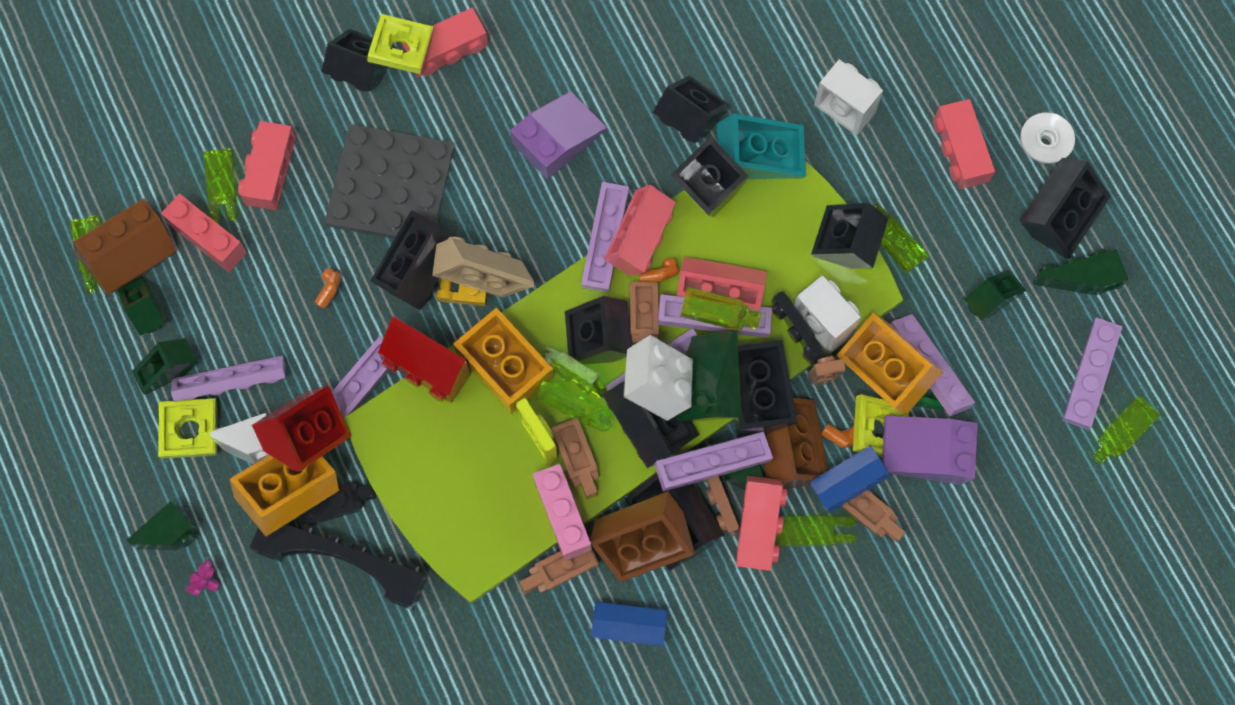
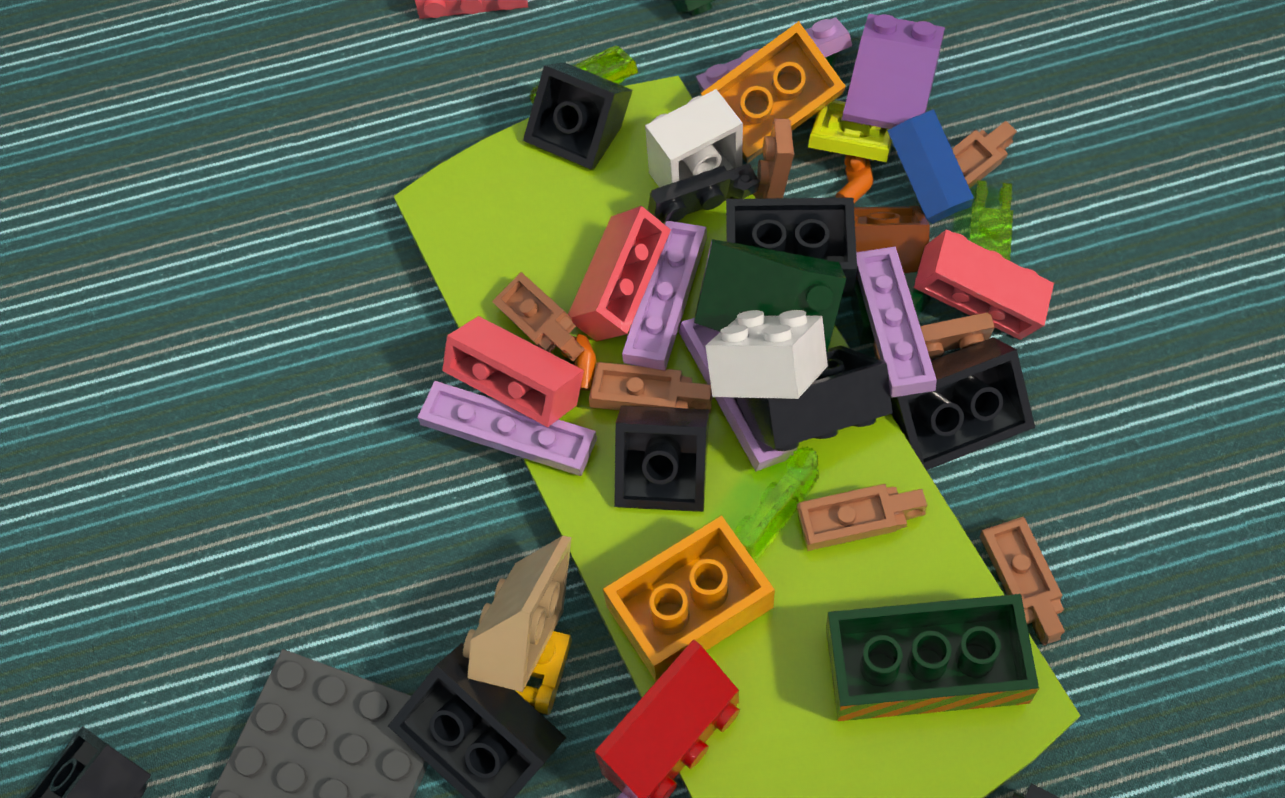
camera: 75 degrees left, 10 degrees down
neon yellow piece [367,14,433,74] -> none
coral brick [401,7,488,78] -> none
medium lavender slope [510,92,607,180] -> none
neon yellow piece [516,398,558,464] -> none
bright pink brick [533,464,592,561] -> none
clear neon green hinge [541,346,607,399] -> none
dark orange slope [590,492,695,582] -> none
blue piece [591,602,667,646] -> none
black slope [652,76,731,143] -> none
black slope [671,136,749,217] -> none
clear neon green hinge [680,287,761,330] -> none
teal slope [717,113,806,179] -> none
white brick [814,59,883,136] -> none
none -> nougat hinge [492,272,584,361]
none -> dark green brick [826,594,1039,721]

